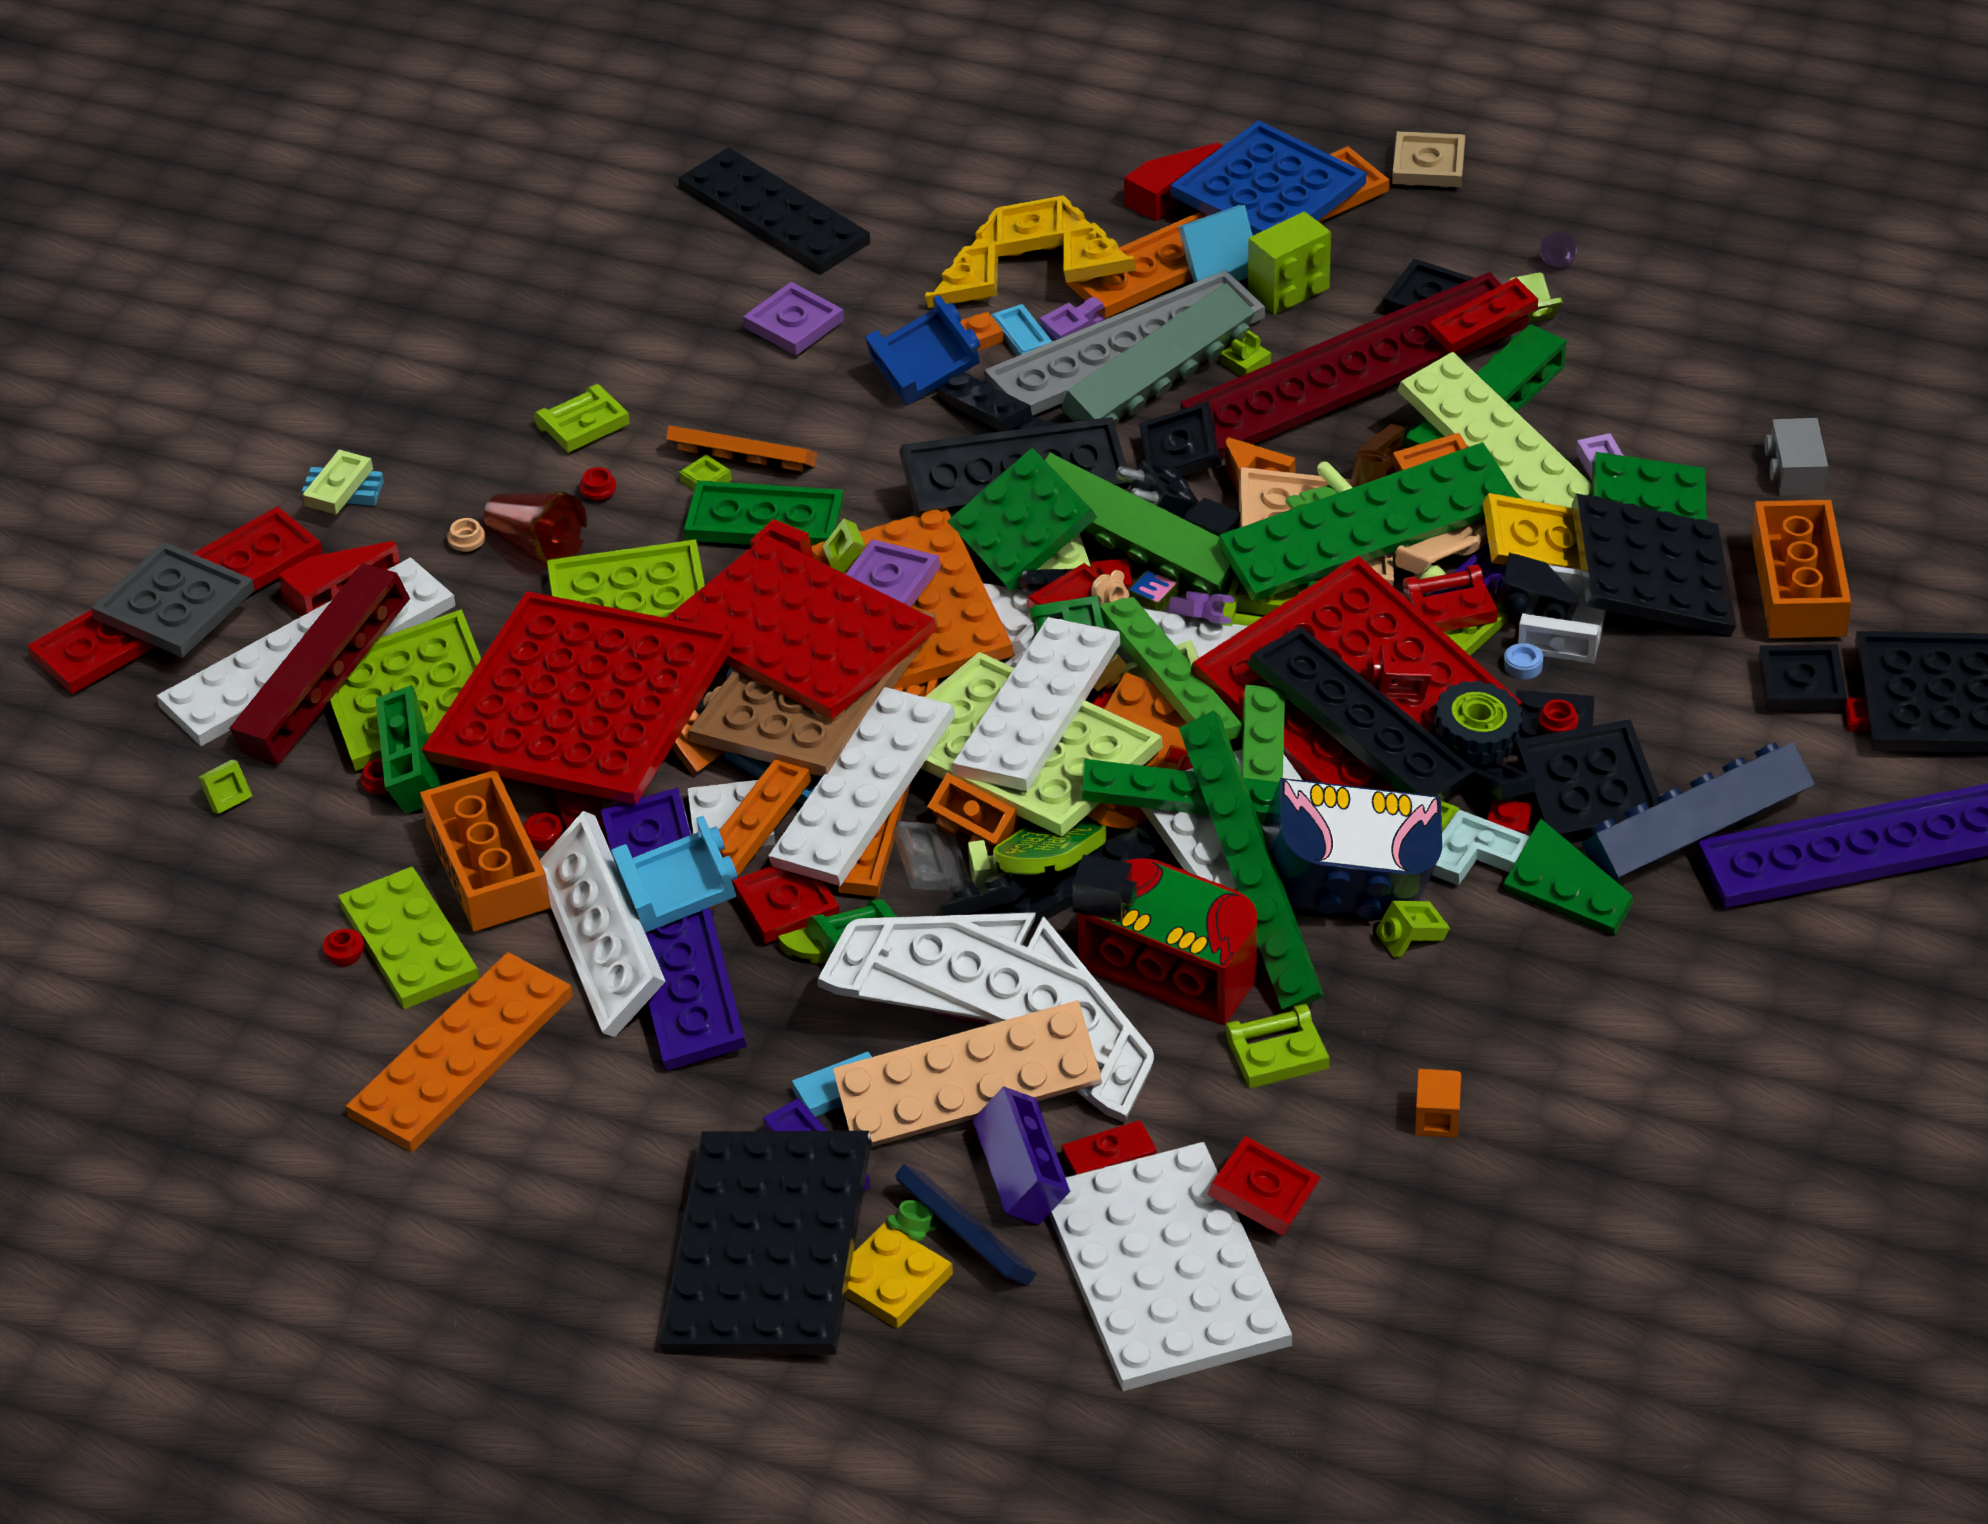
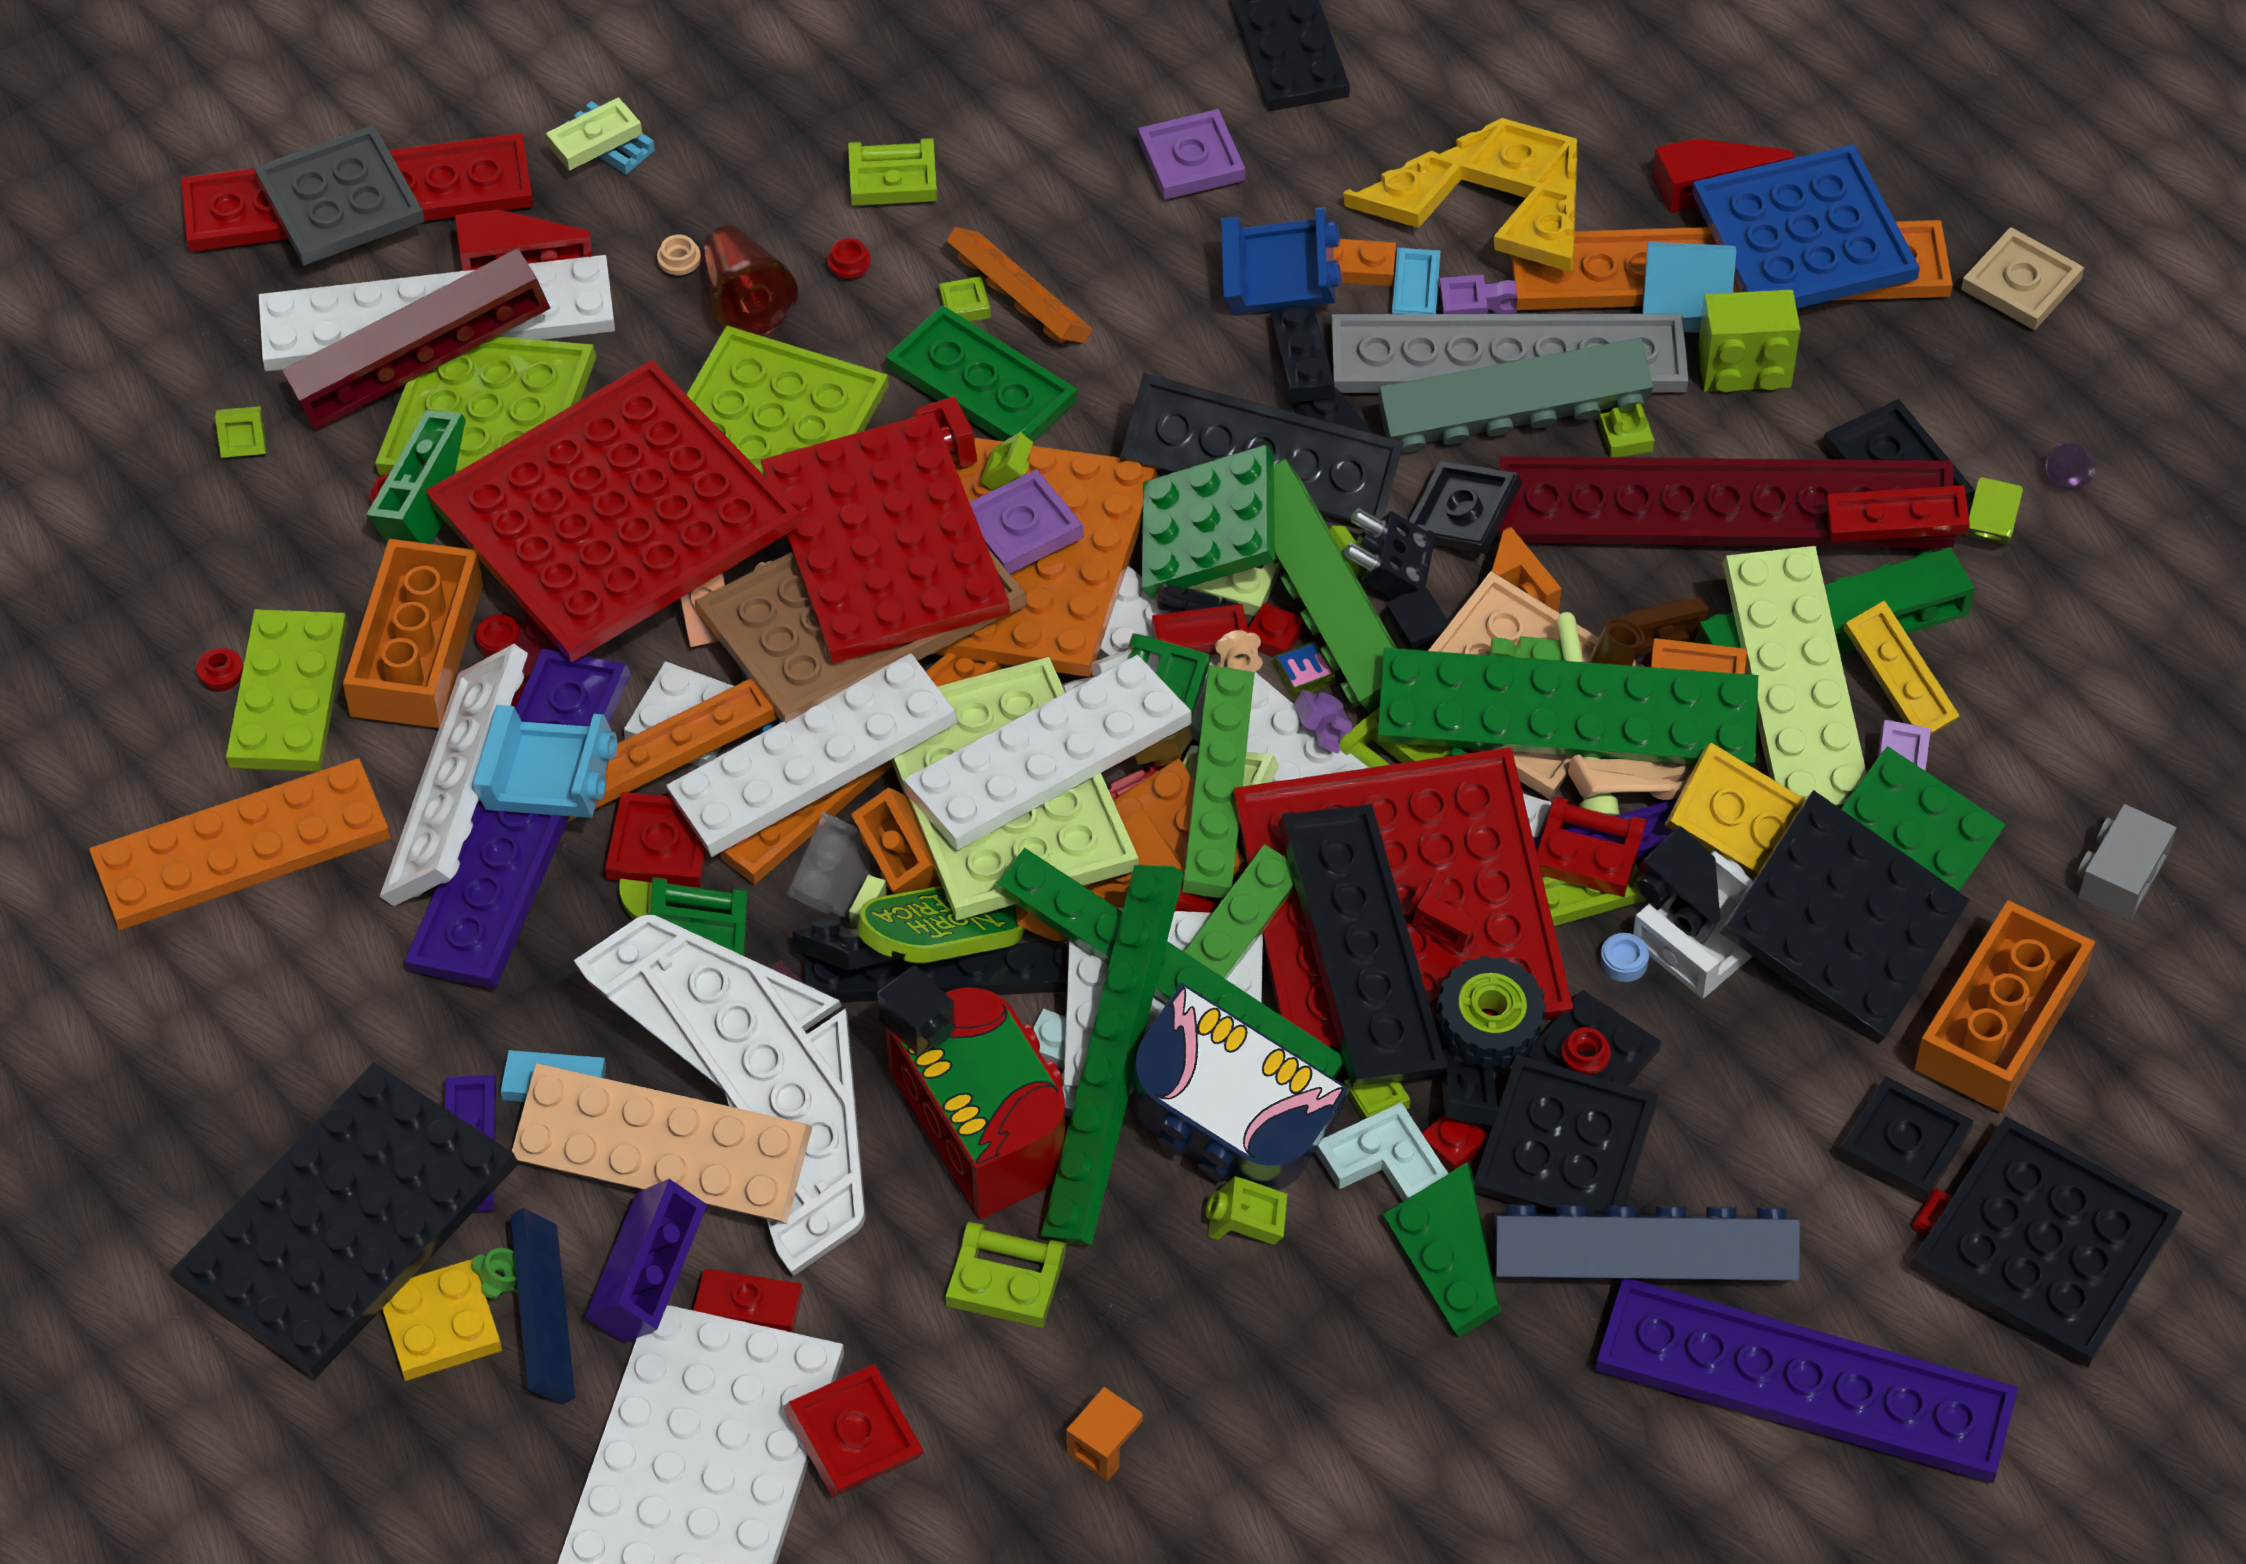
camera: 30 degrees right, 10 degrees up
none -> yellow plate [1843,600,1960,736]

